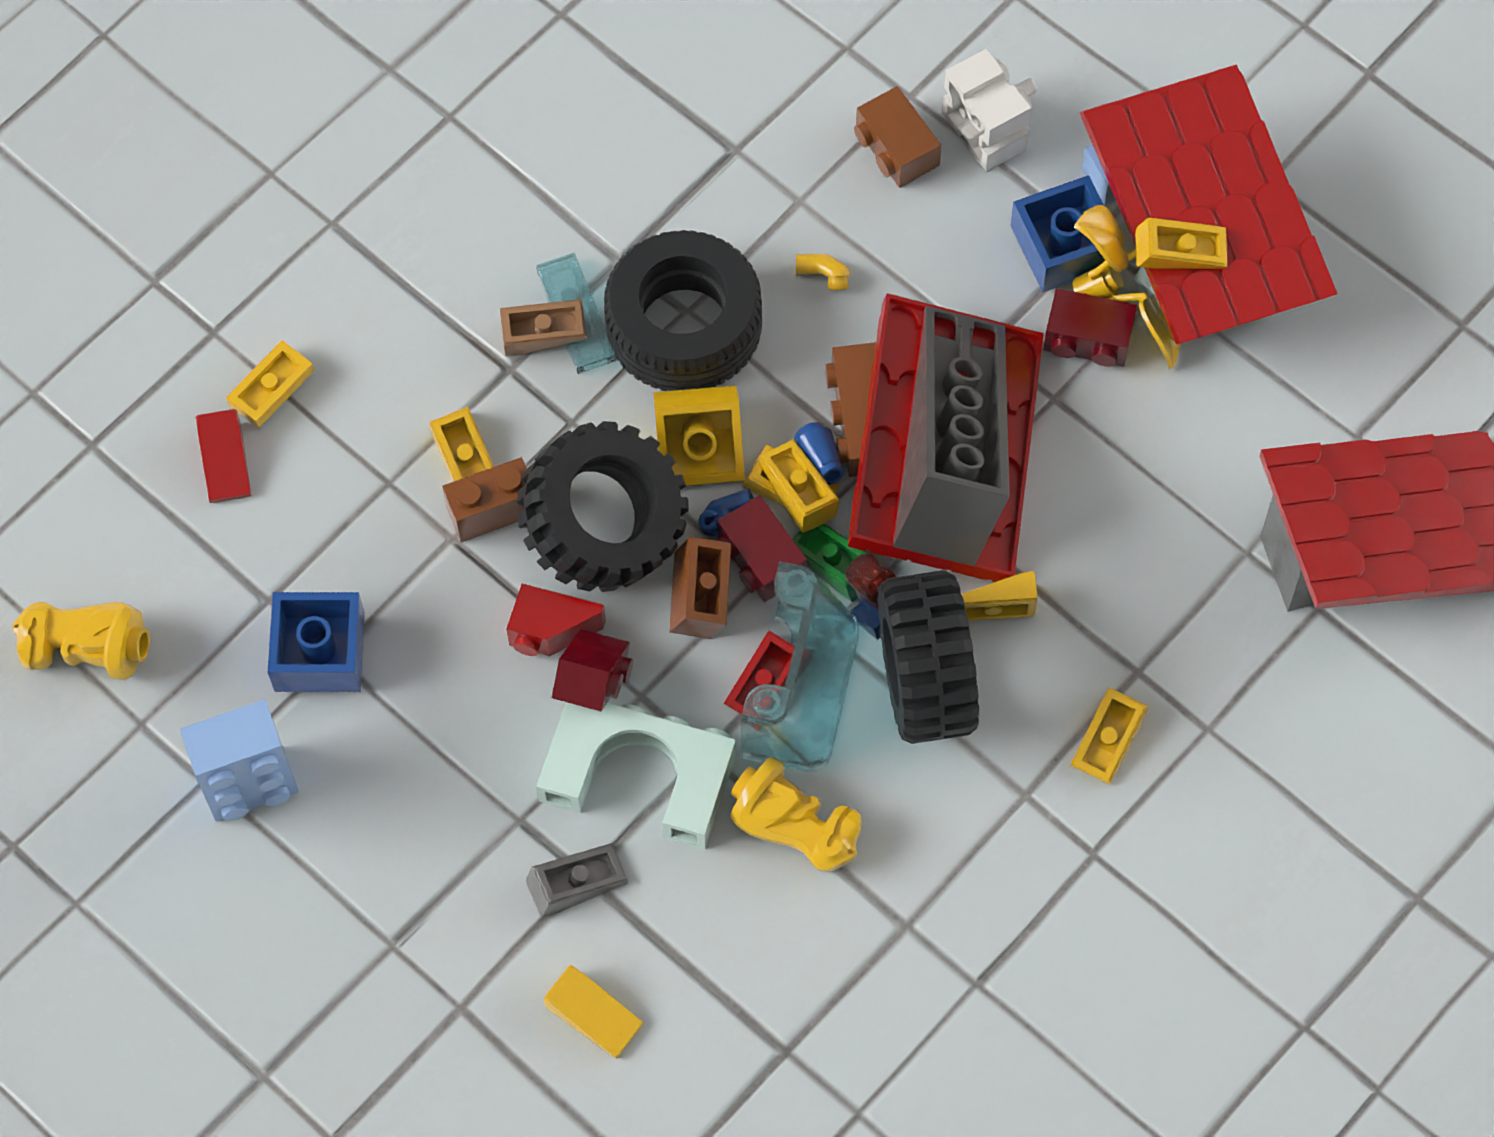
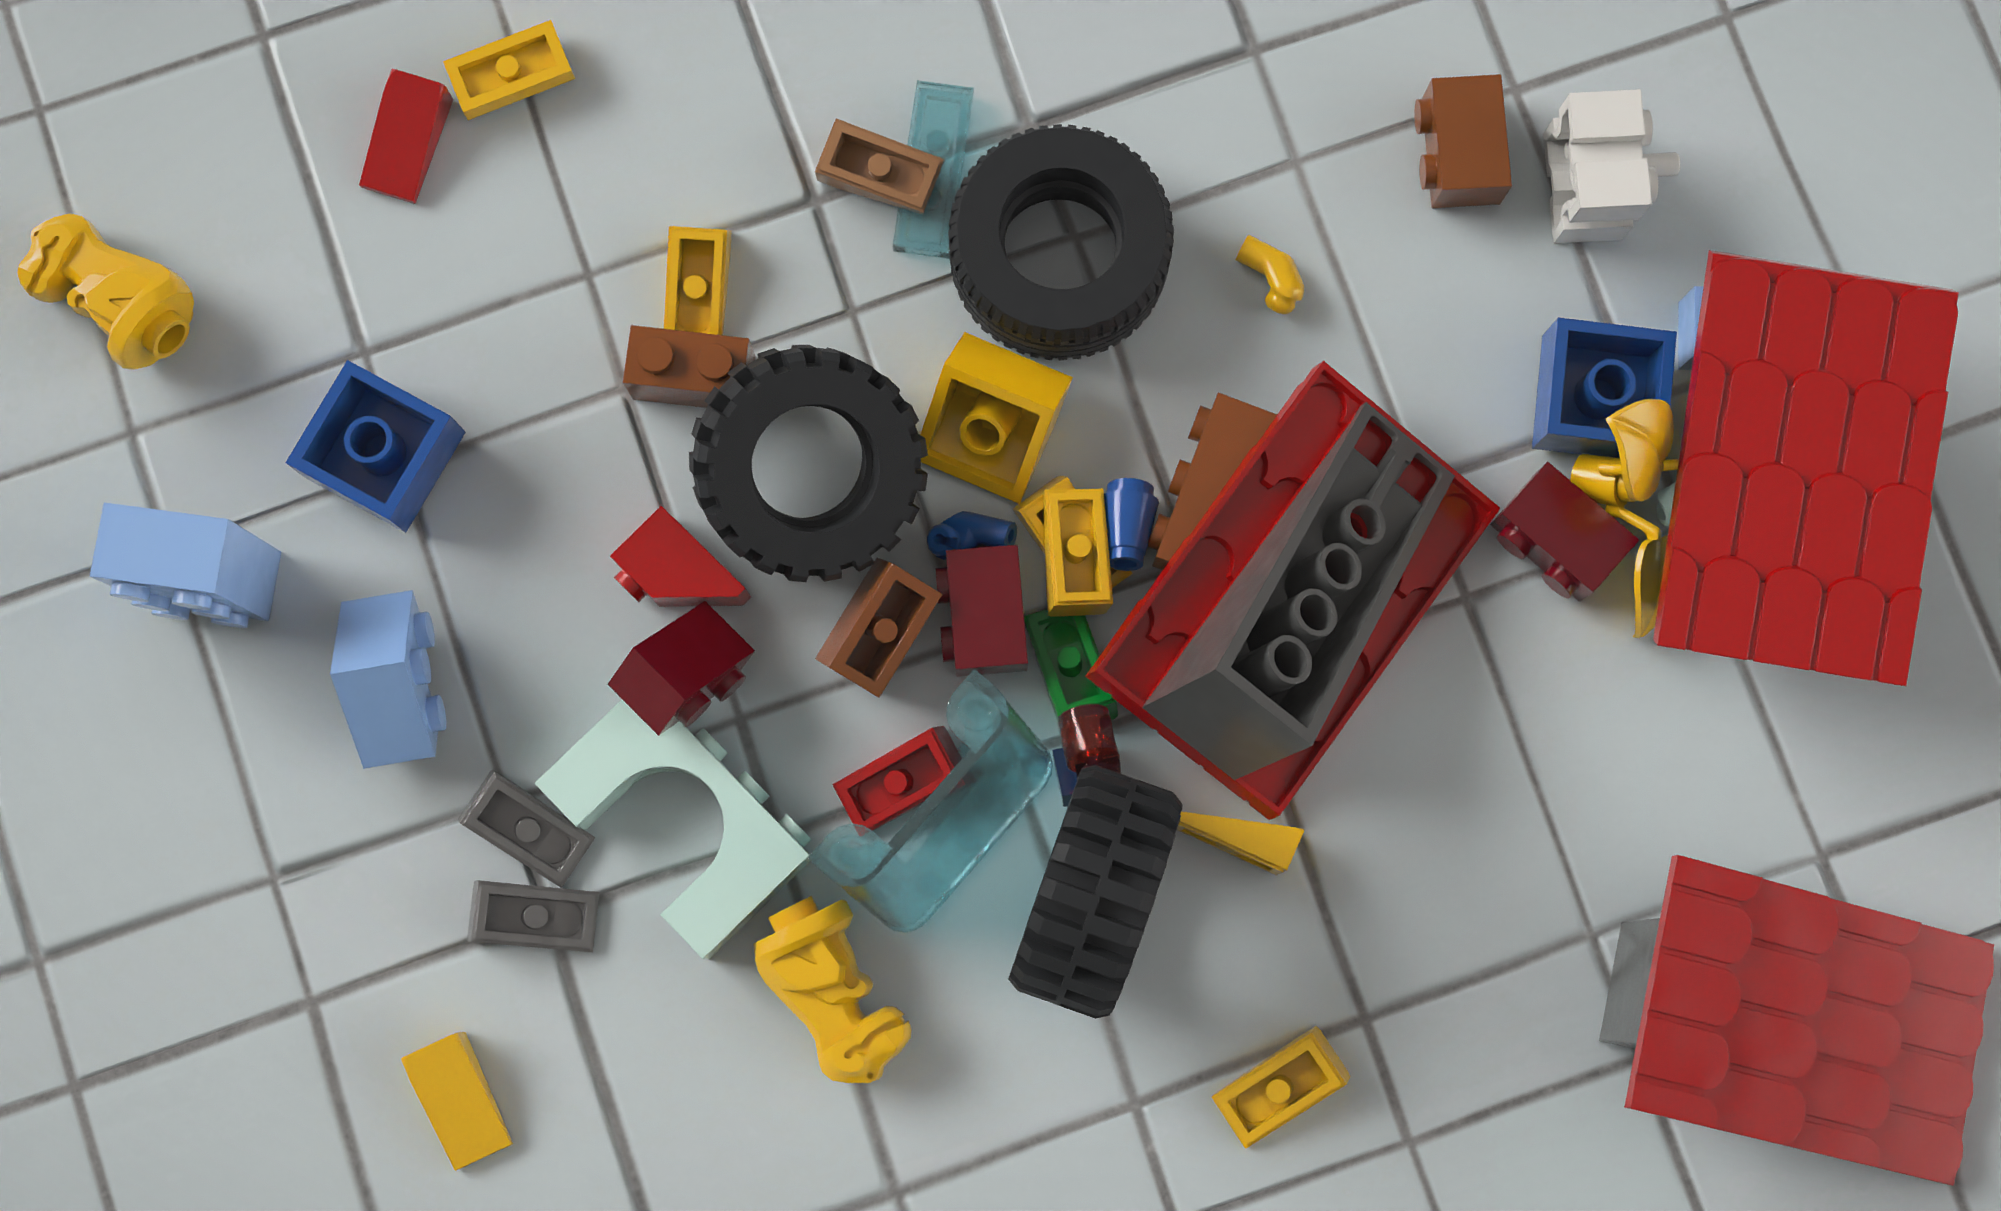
camera: 25 degrees right, 15 degrees up
yellow slope [1136,217,1227,269] -> none
none -> light blue brick [330,590,446,769]
none -> flat silver slope [458,770,595,888]

